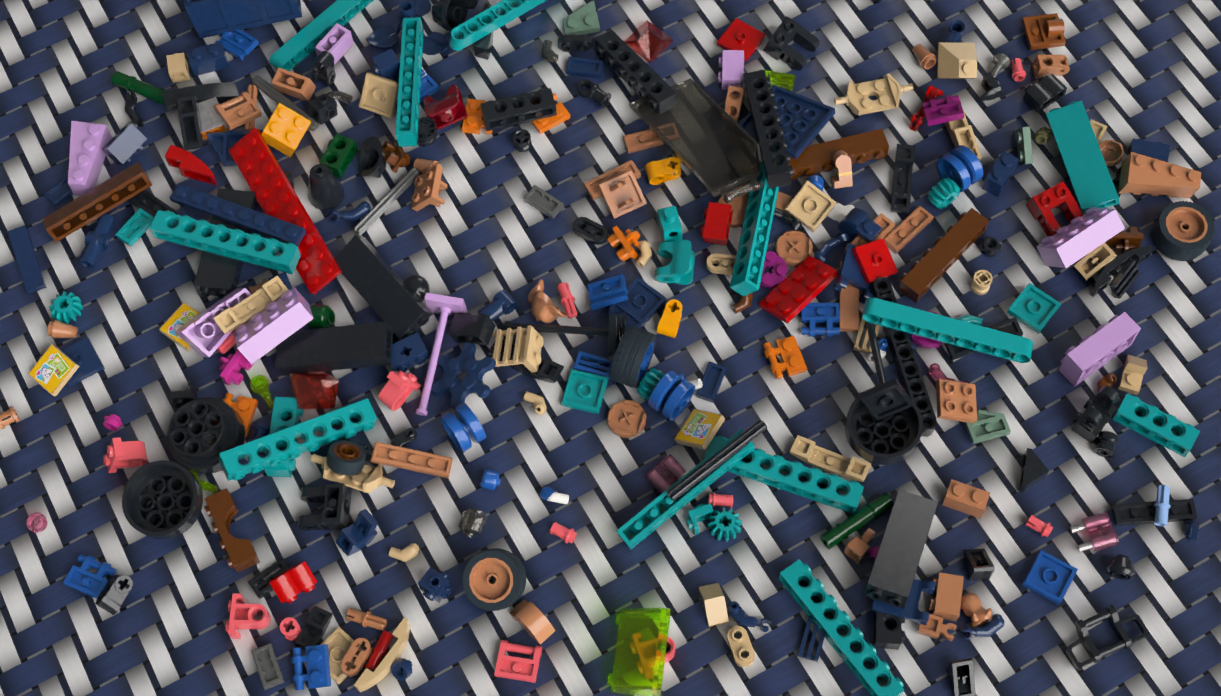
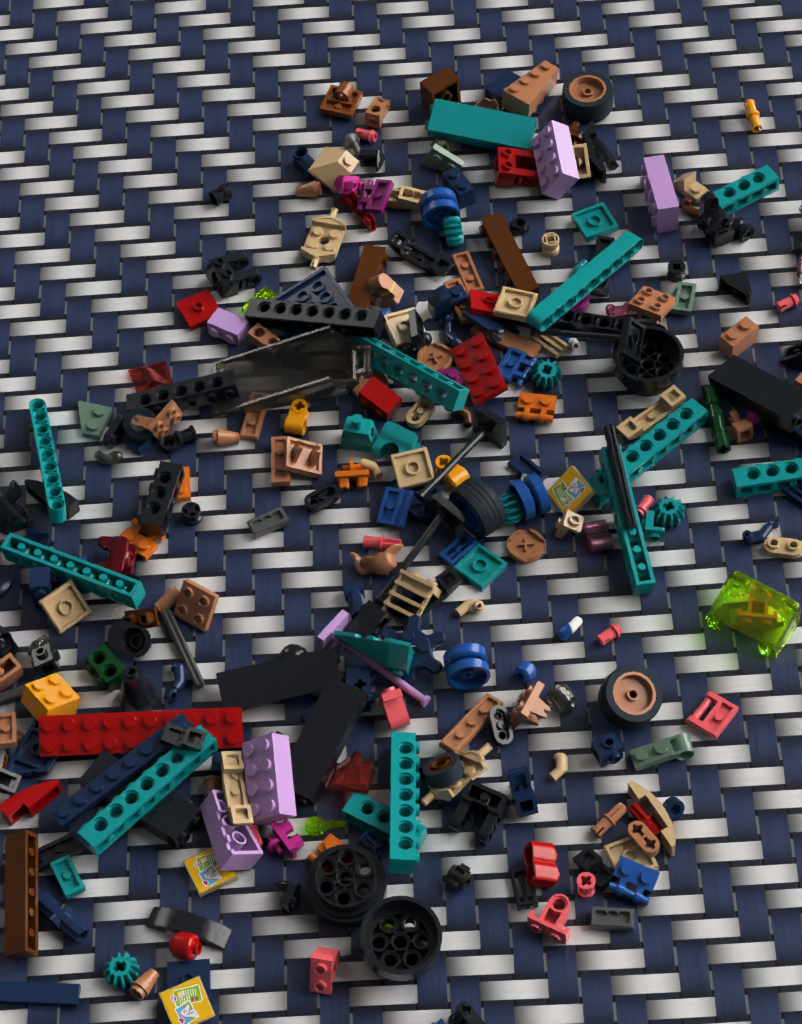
camera: 60 degrees left, 10 degrees down
dark pink plate [103,414,122,431] -> none
reddish brown arch [204,488,260,573] -> none
black arm [390,428,417,447] -> none
nougat brick [509,600,556,645] -> none
tan slope [699,583,729,627] -> none
black brick [1023,74,1067,113] -> none
none -> plate [123,399,183,441]
none -> black slope [146,907,232,950]
none -> black slope [160,723,207,752]
none -> red head [169,931,202,961]
none -> nougat cone [212,428,239,447]
none -> dark pink hips [334,175,366,194]
none -> teal wedge [334,630,414,676]
none -> tan tile [390,447,435,490]
none -> black plate [407,309,432,348]
none -> black tile [415,403,507,502]
none -> reddish brown brick [420,67,461,115]
none -> pearl dark grey gear [446,863,473,891]
none -> black plate [487,705,513,746]
none -> tan tile [493,286,538,323]
none -> nougat plate [509,681,551,730]
none -> teal gear [530,358,562,390]
none -> tan bracket [554,510,584,539]
none -> sand green plate [630,733,695,772]
none -> black wheel [667,260,686,283]

